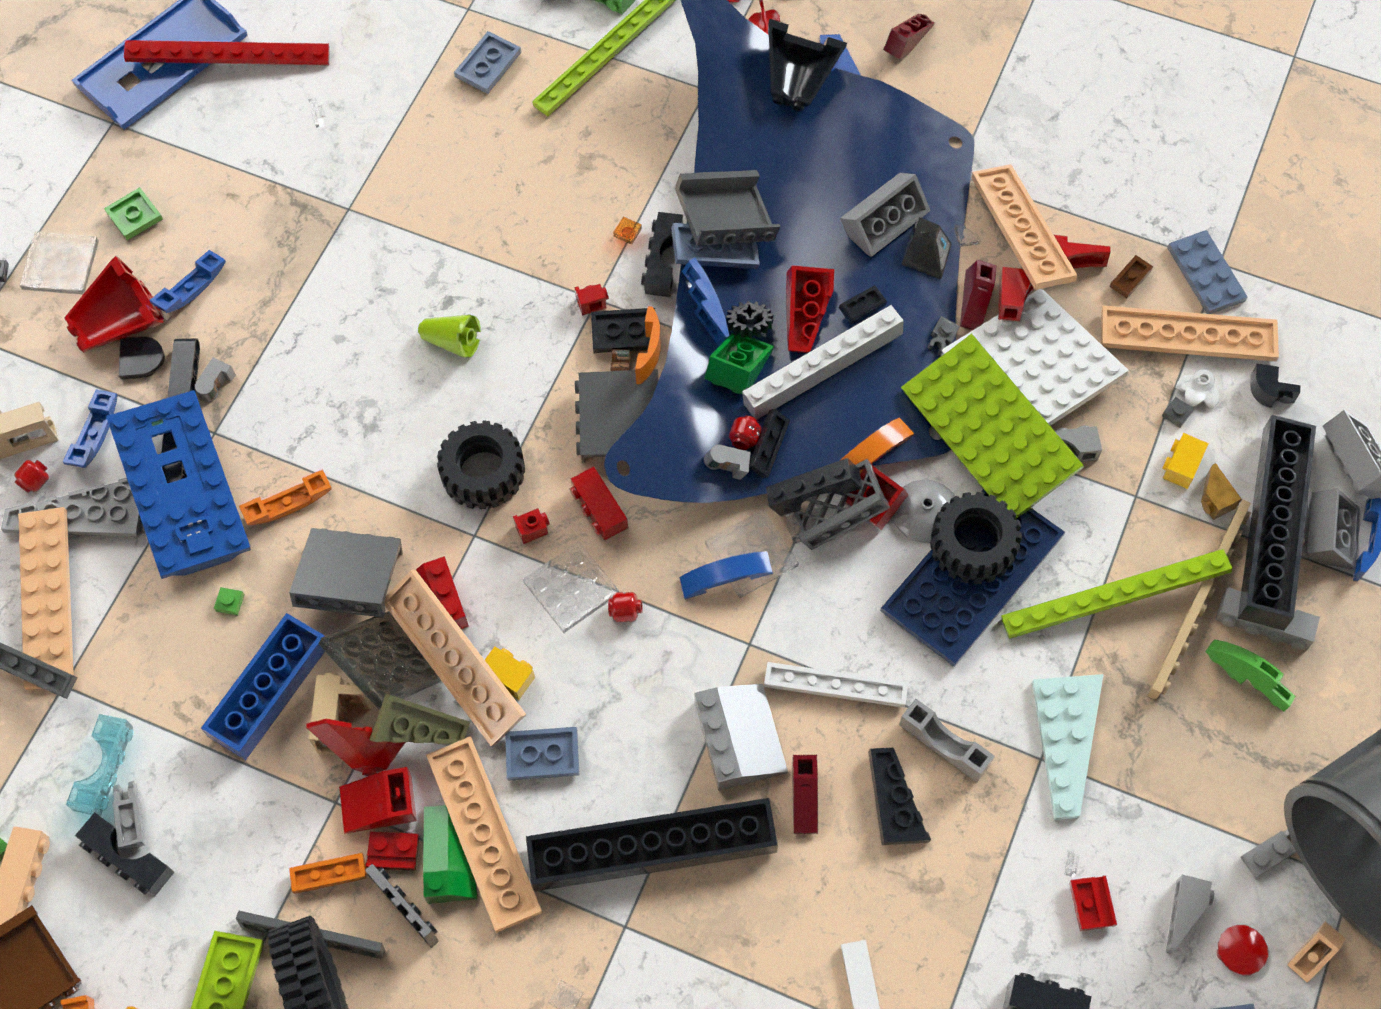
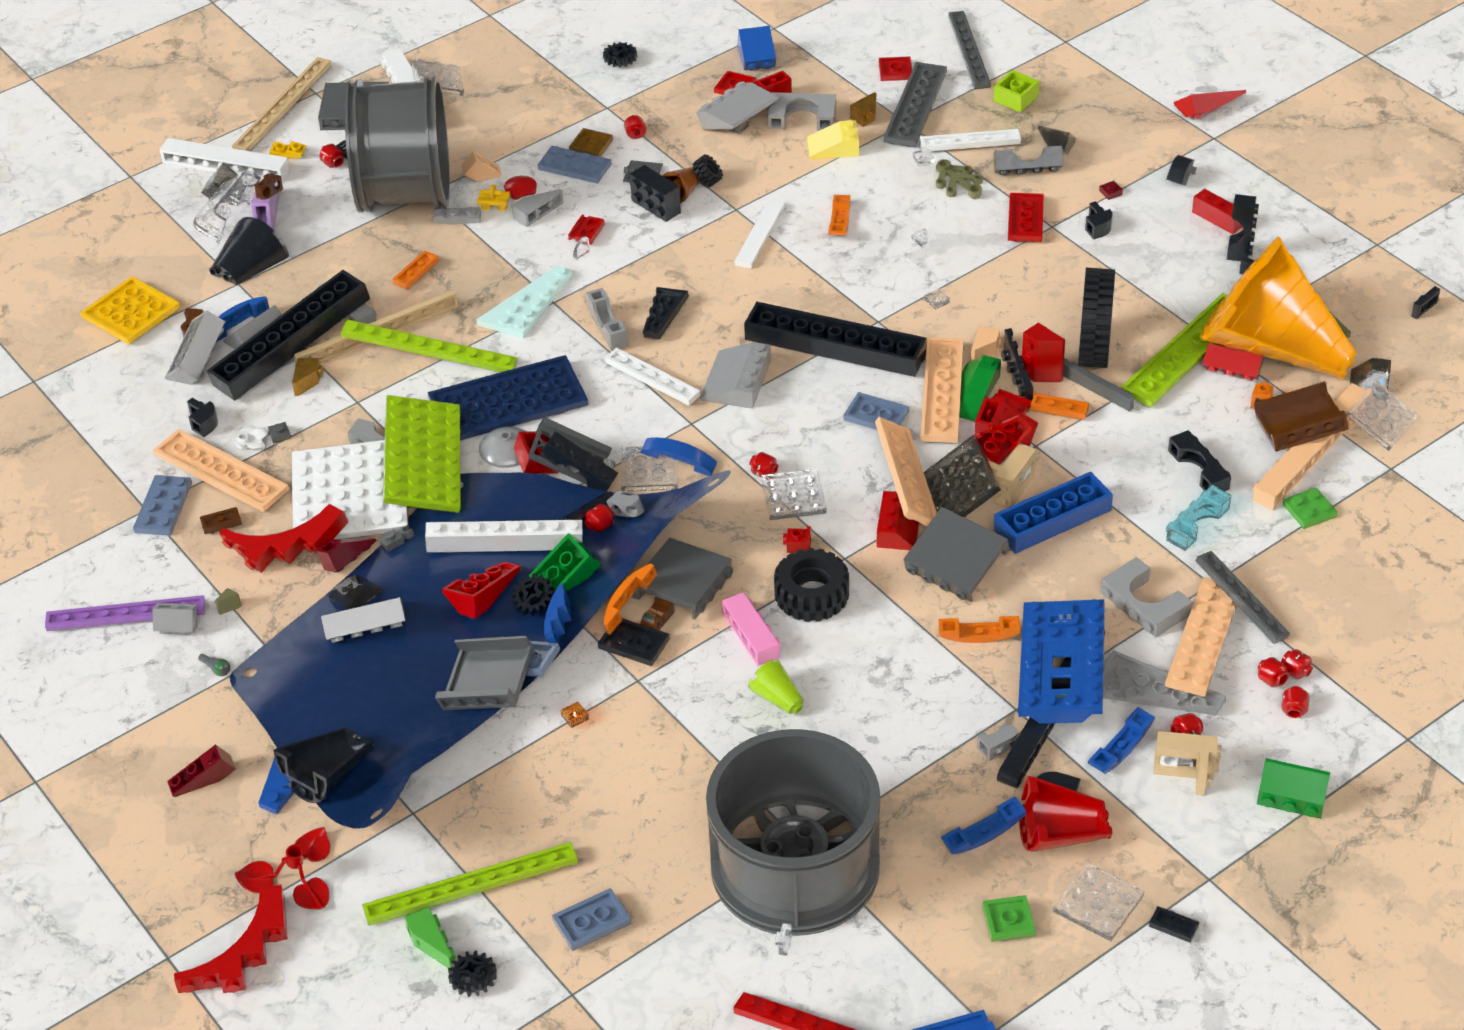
camera: 150 degrees left, 20 degrees down
light grey hinge [113,781,145,851] -> none
bright green plate [214,587,245,615] -> none
olive wing [370,694,470,744] -> none
yellow brick [485,646,535,700] -> none
red brick [569,466,628,540] -> none
red brick [574,284,609,316] -> none
black arch [641,212,683,297] -> none
dark red slope [792,755,818,834] -> none
black plate [839,285,887,324] -> none
orange slope [841,417,914,473] -> none
black tyre [930,492,1022,584] -> none
clear tile [954,225,981,247] -> none
light nougat plate [972,164,1077,290] -> none
yellow brick [1162,433,1209,489] -> none
bright green slope [1205,639,1296,712] -> none
none -> medium lavender plate [45,595,205,631]
none -> light grey brick [153,603,197,635]
none -> dark grey piece [198,653,230,676]
none -> olive slope [215,588,242,615]
none -> orange plate [393,250,439,290]
none -> yellow hips [477,185,510,211]
none -> dark grey wheel [706,729,880,936]
none -> bright pink brick [722,592,781,666]
none -> light nougat slope [971,326,1003,361]
none -> red slope [1022,322,1065,382]
none -> light grey arch [1101,557,1192,638]

